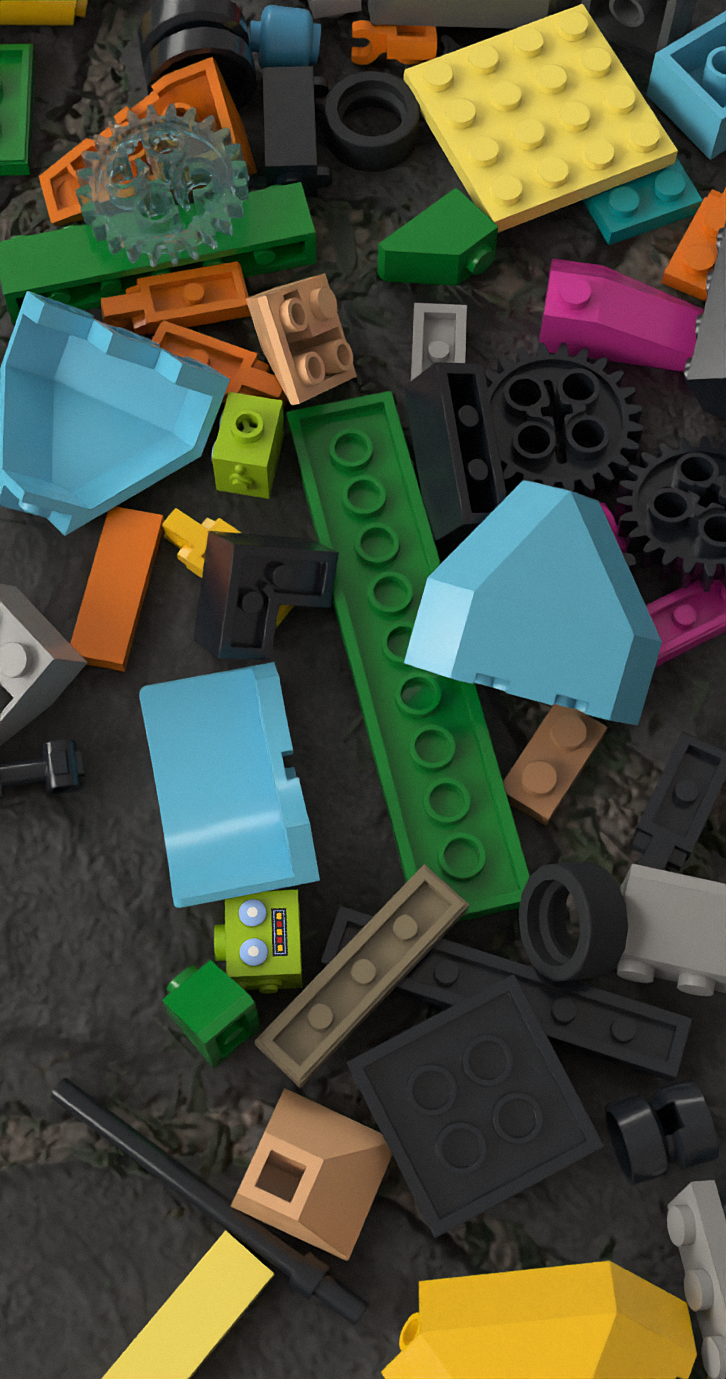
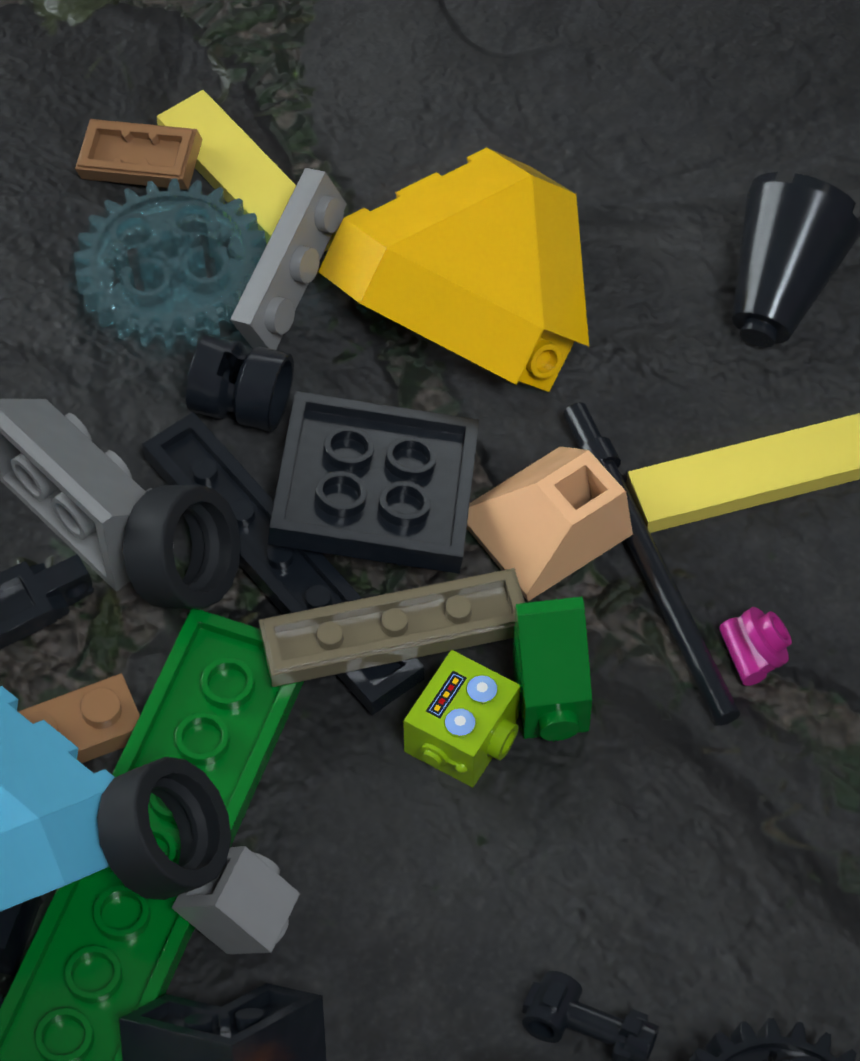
camera: 145 degrees left, 10 degrees down
medium azure panel [139,662,320,908] -> none
none -> black tyre [97,757,232,900]
none -> light grey brick [172,846,300,954]
none -> dark pink plate [719,607,792,686]

